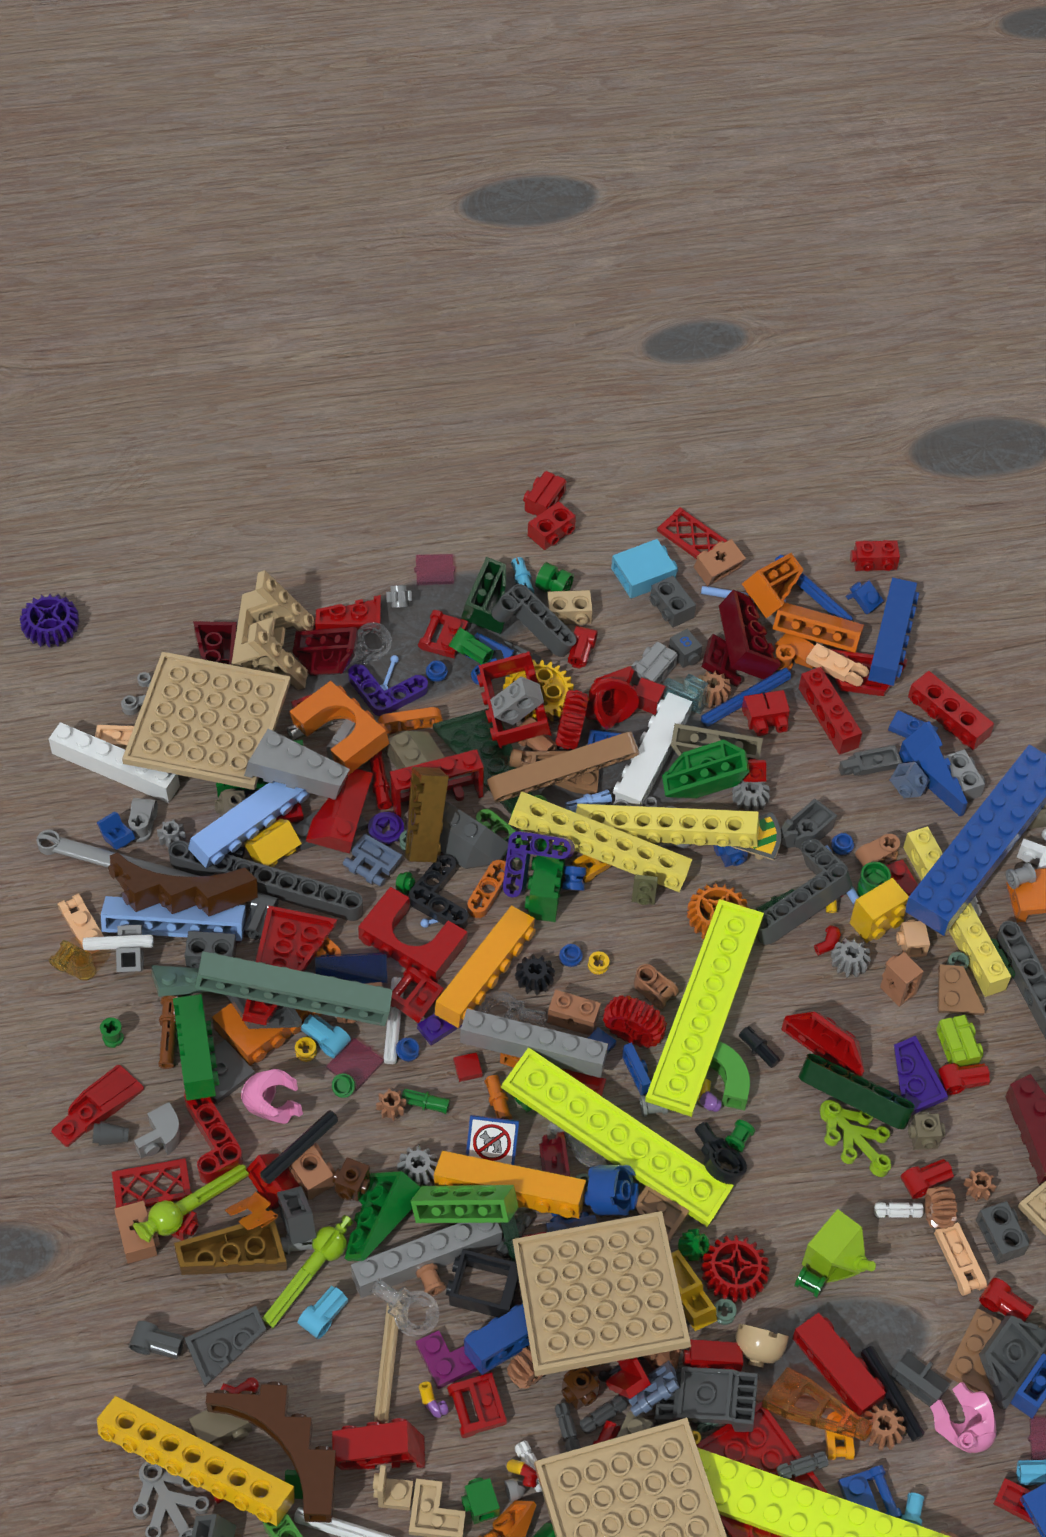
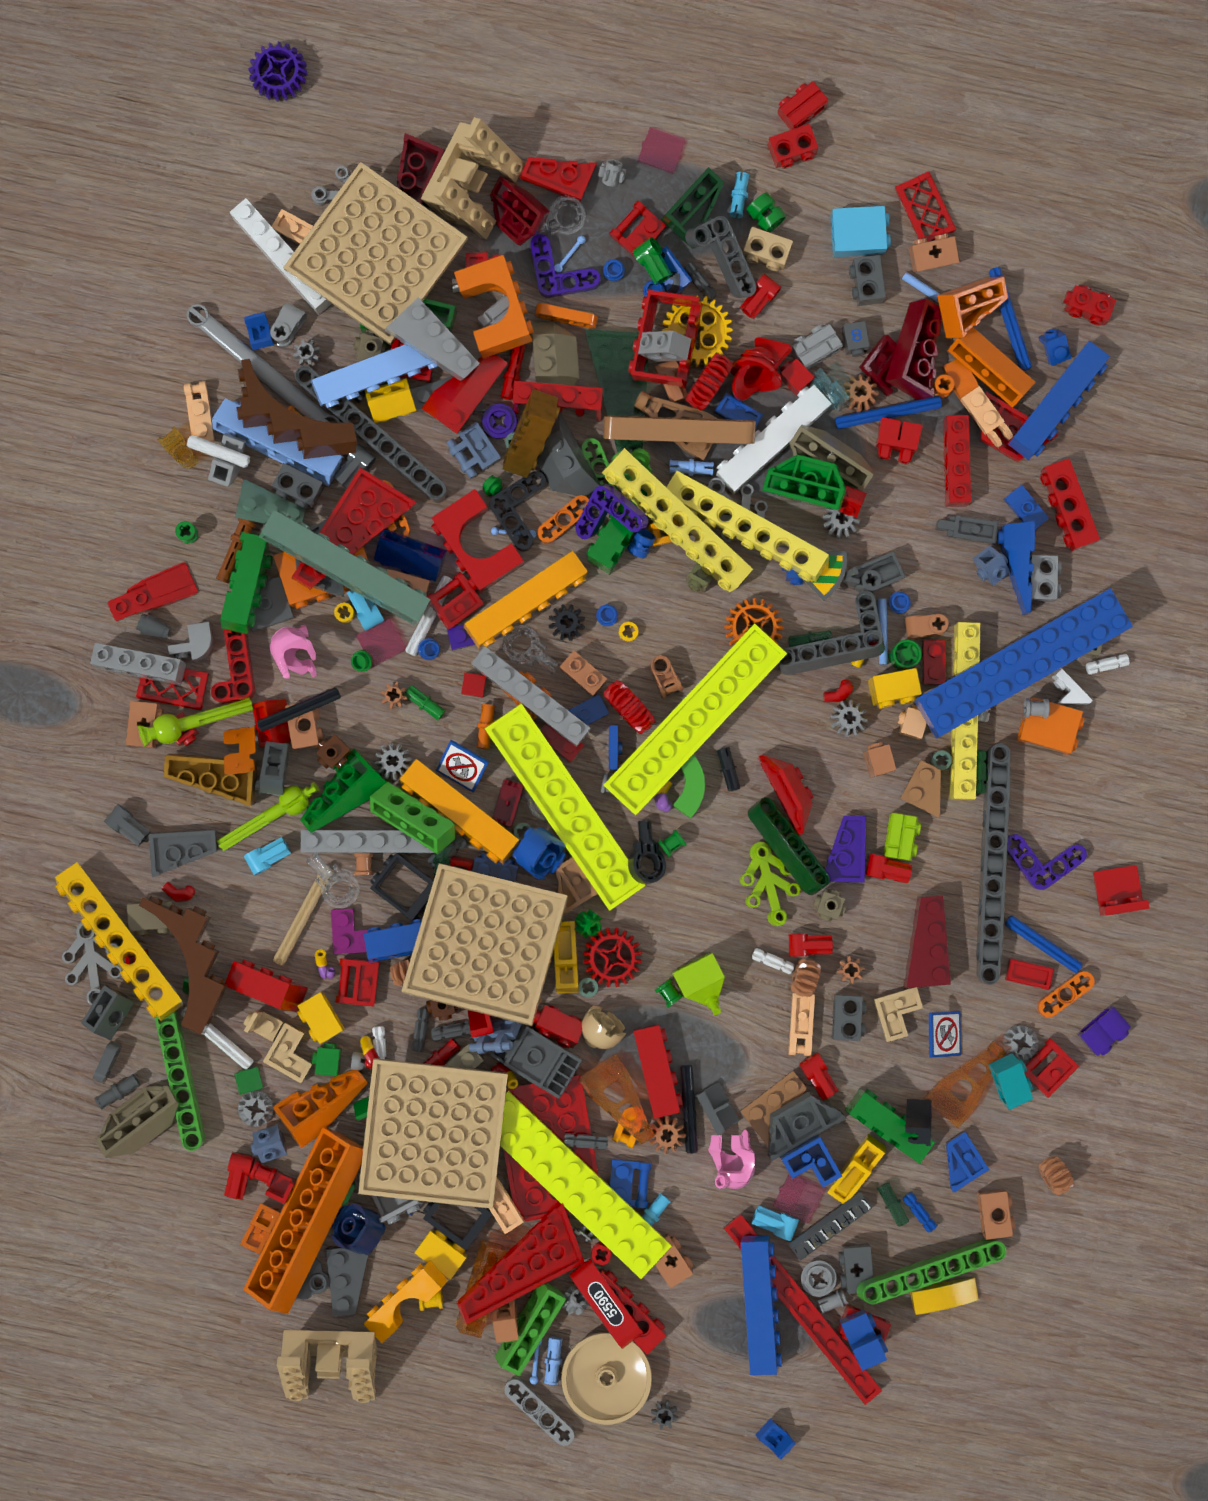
camera: 25 degrees right, 30 degrees up
none -> light grey brick [90,643,186,685]
none -> yellow brick [297,991,345,1044]

